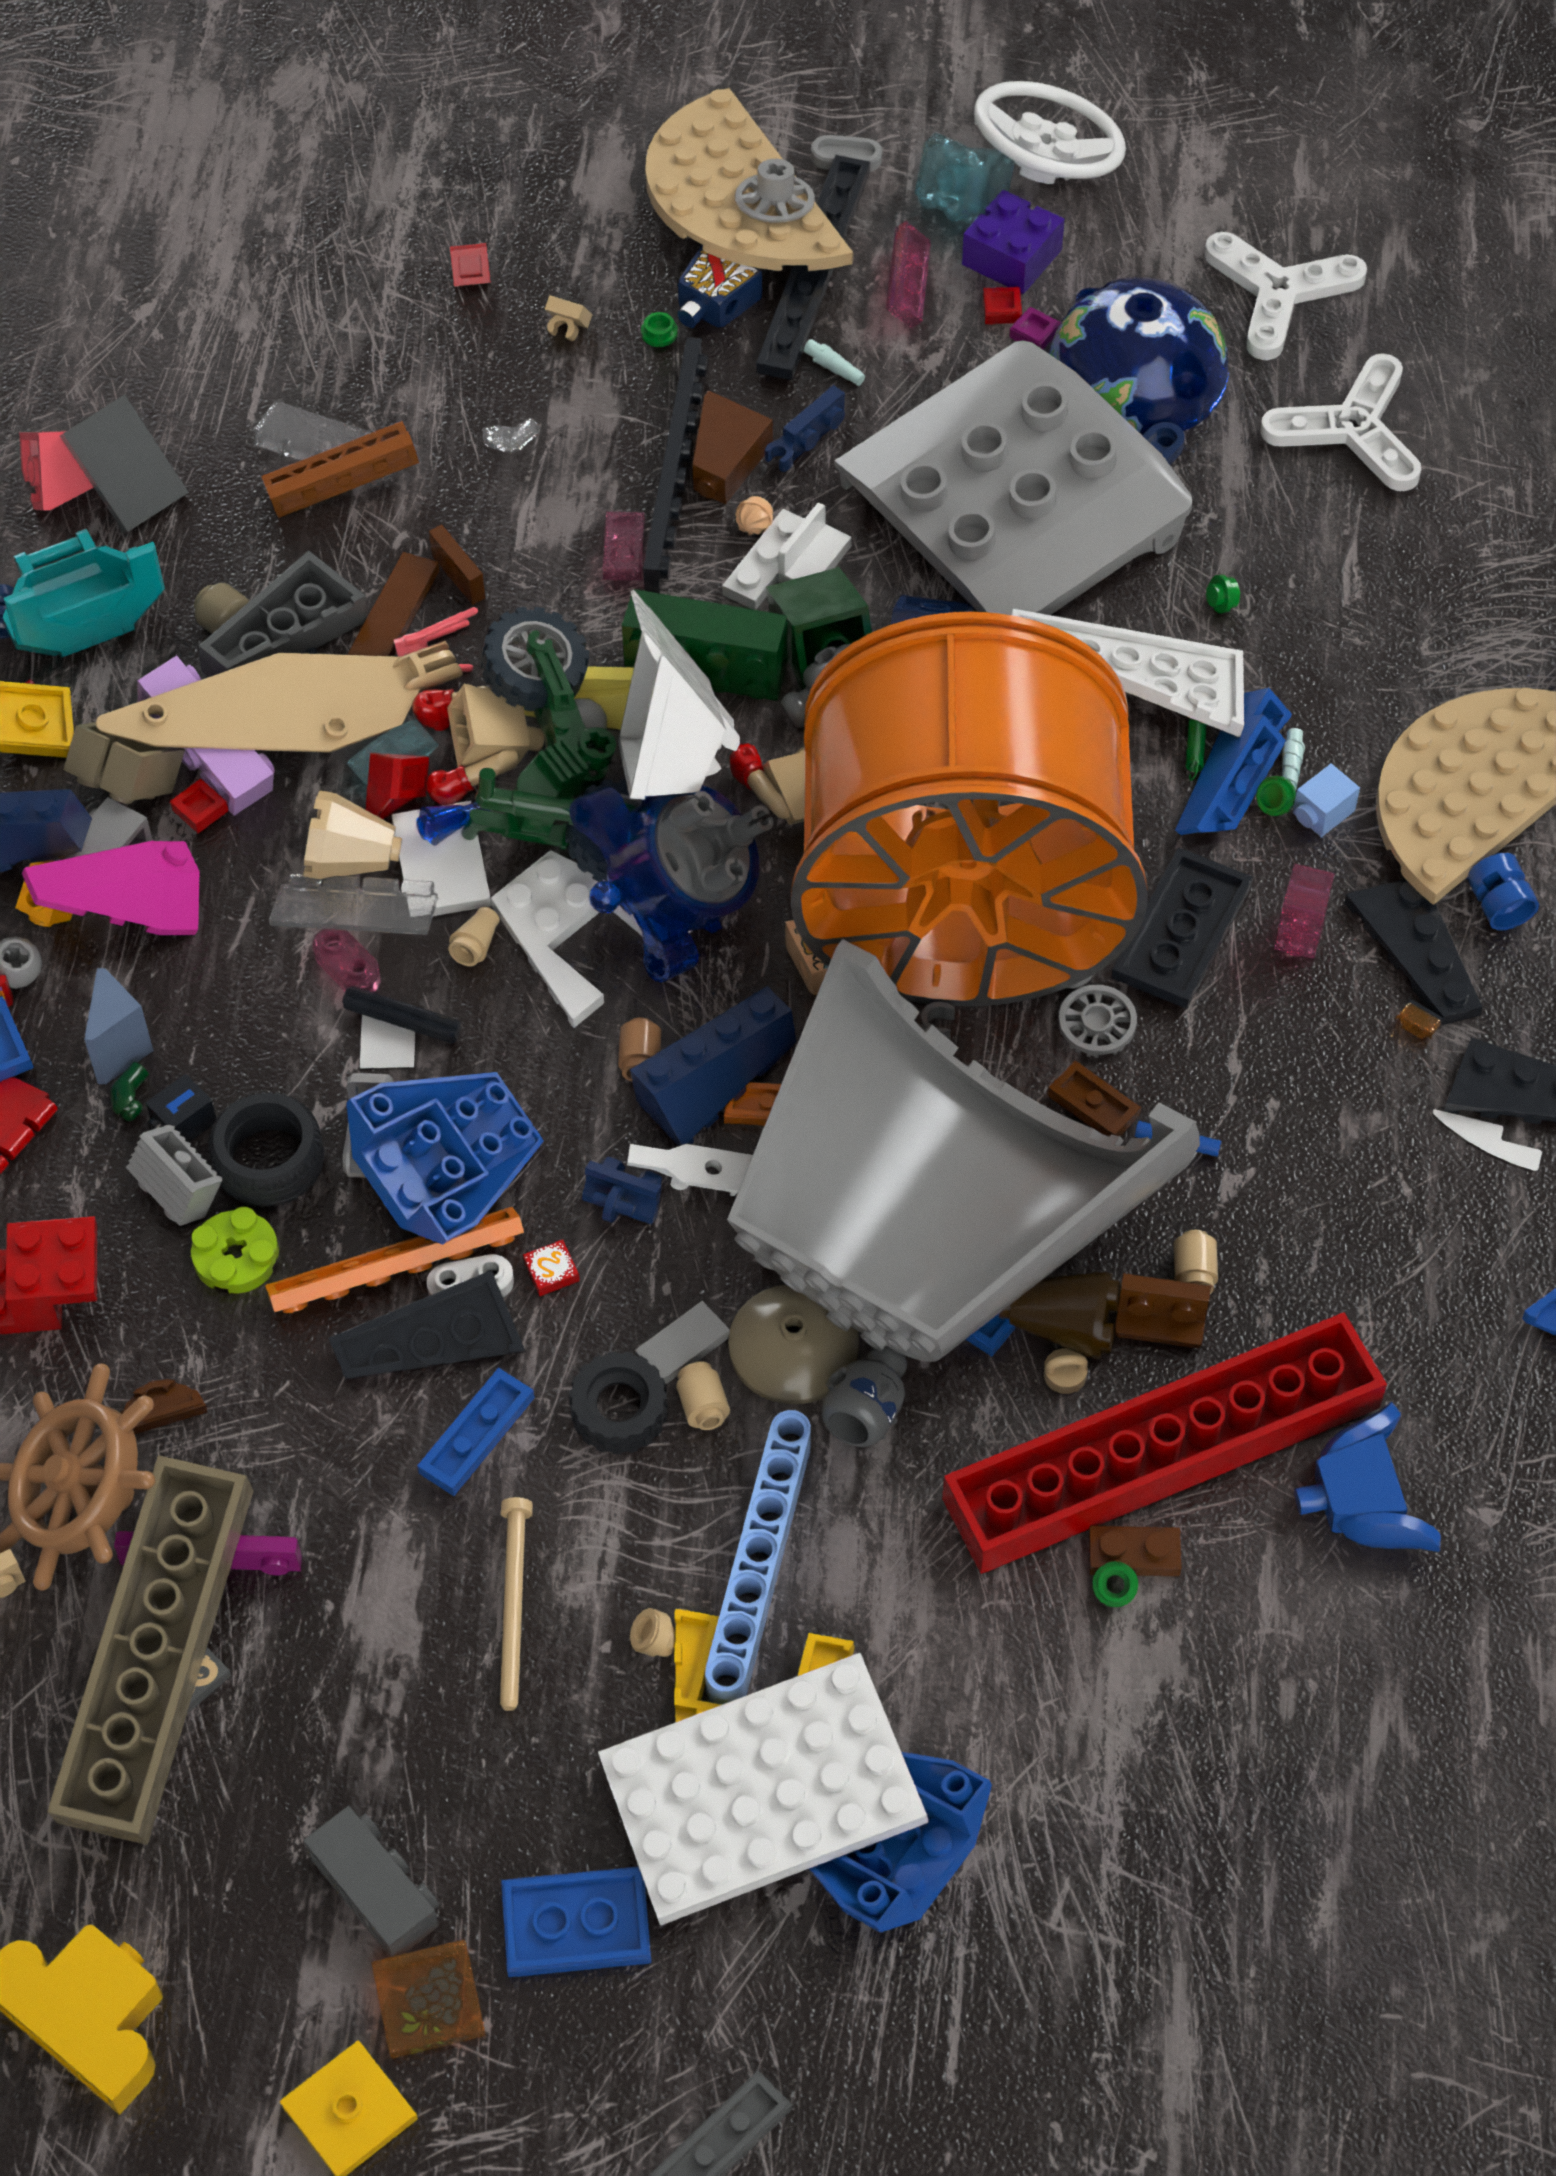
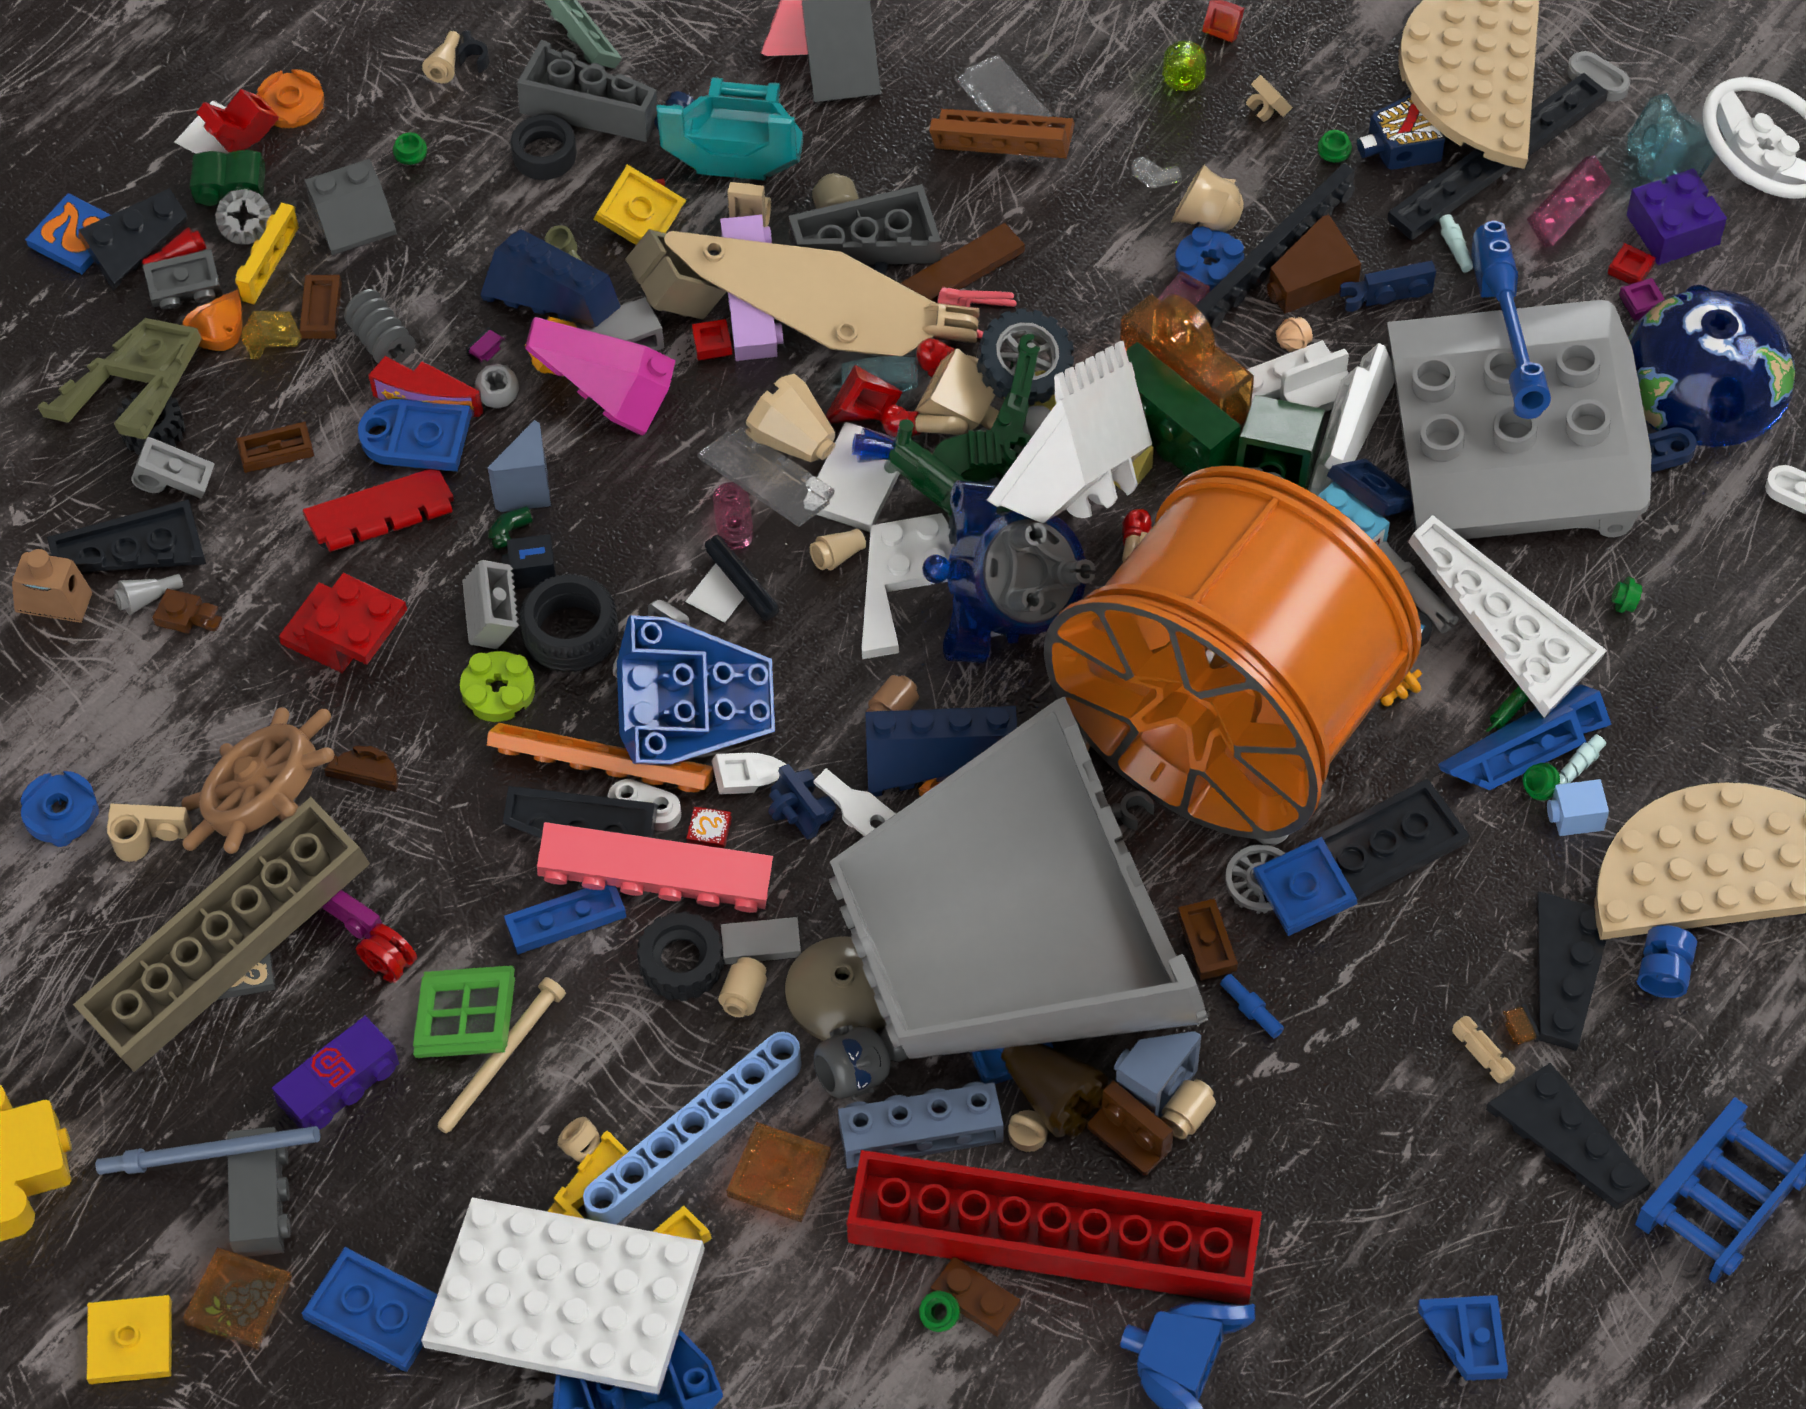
camera: 35 degrees right, 0 degrees up
reddish brown tile [429,524,485,605] -> none
light grey wheel [735,159,815,223] -> none
clear pink brick [1274,864,1335,959] -> none
white sticker [1433,1109,1542,1171] -> none
none -> sand blue bar [95,1126,320,1175]
none -> dark purple brick [272,1015,399,1129]
none -> red wheel [355,923,417,983]
none -> bright green piece [413,966,515,1058]
none -> coral brick [537,822,773,913]
none -> white plate [712,753,786,794]
none -> clear orange plate [726,1122,831,1223]
none -> tan plate [728,182,771,227]
none -> sand blue brick [838,1082,1004,1169]
none -> sand blue slope [1114,1031,1201,1119]
none -> clear orange brick [1120,294,1254,425]
none -> clear neon green head [1162,40,1206,91]
none -> tan helmet [1171,164,1244,232]
none -> blue plate [1175,226,1244,293]
none -> blue tile [1253,837,1357,936]
none -> white wedge [1308,343,1395,496]
none -> tan axle [1452,1016,1516,1084]
none -> blue bar [1471,221,1551,419]

